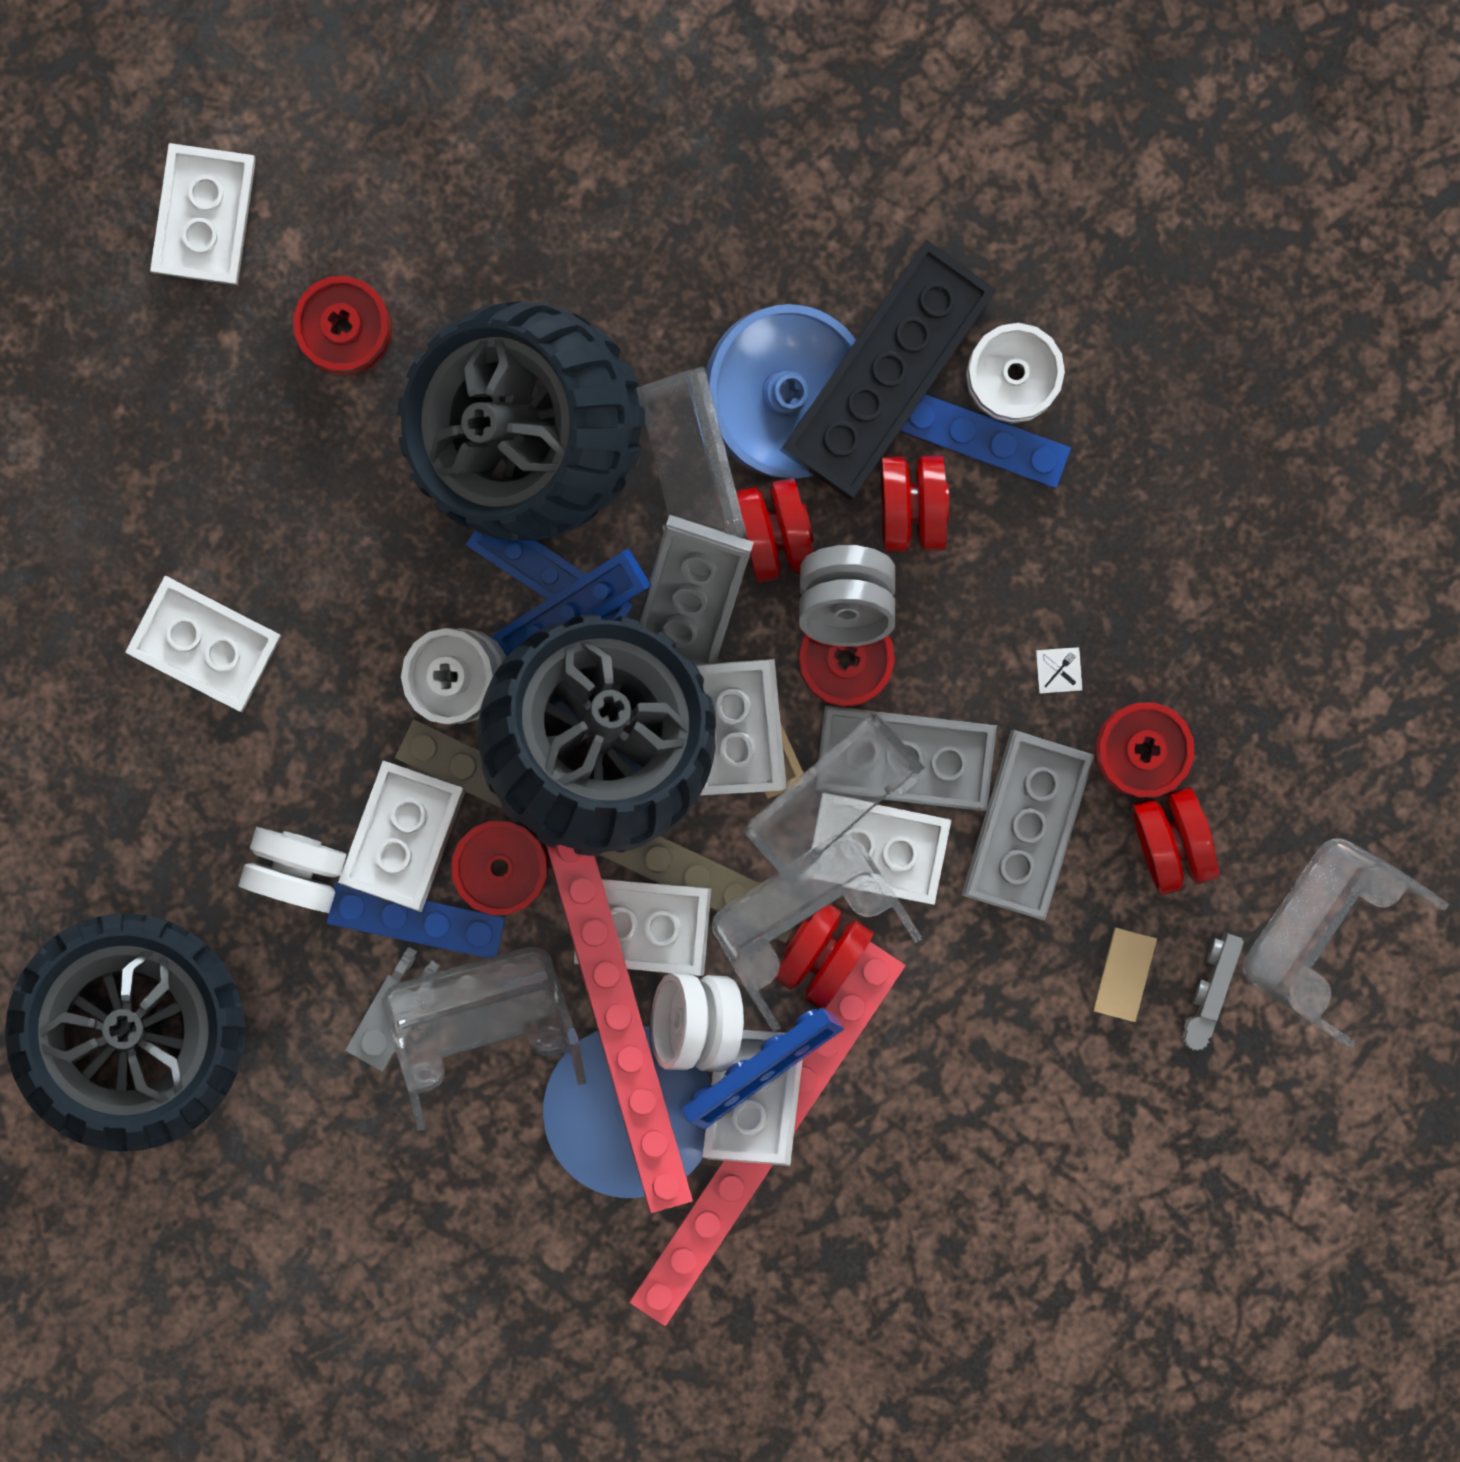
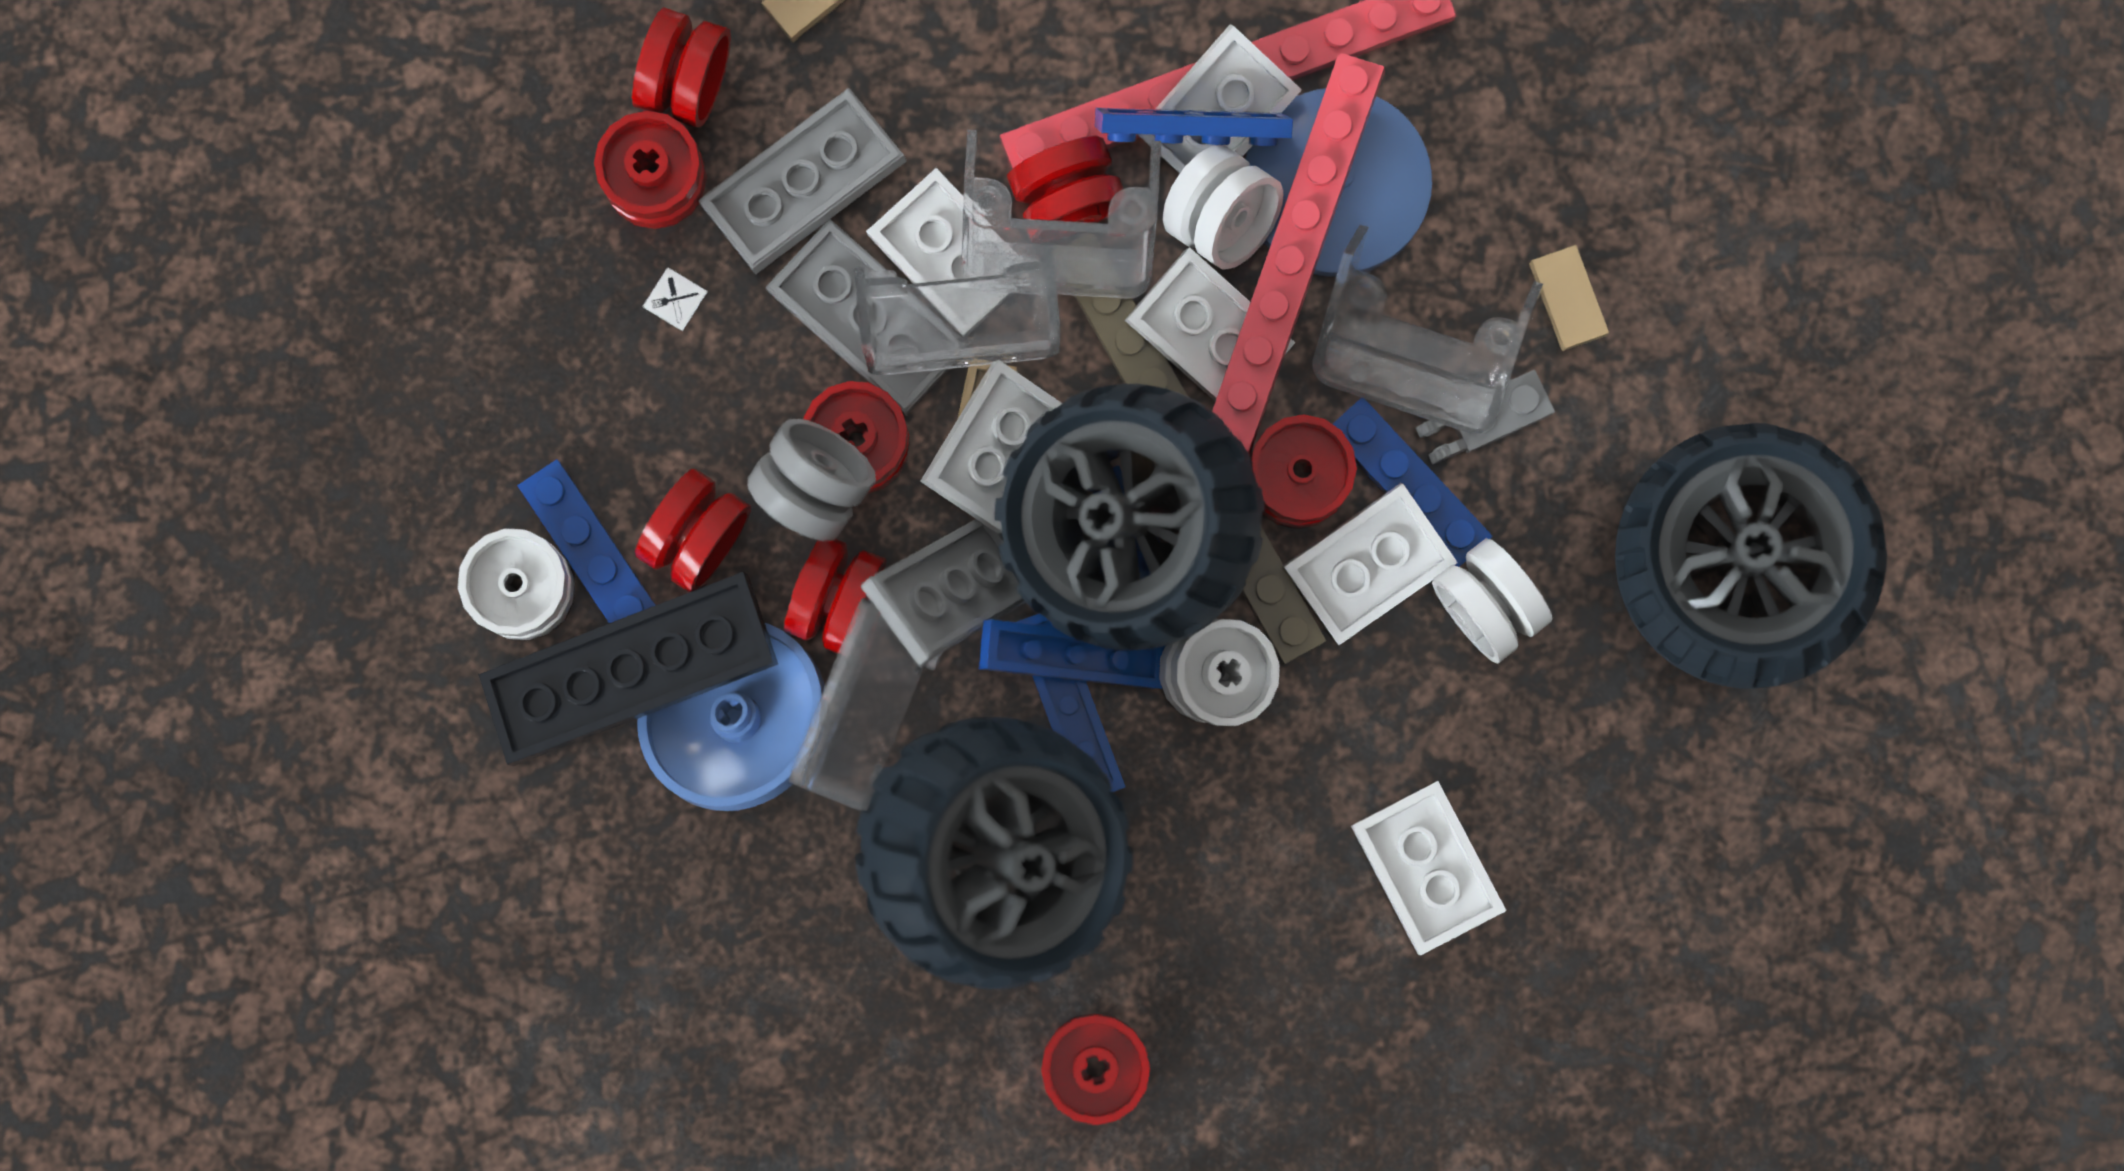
camera: 140 degrees left, 5 degrees down
none -> tan tile [1529,245,1609,351]

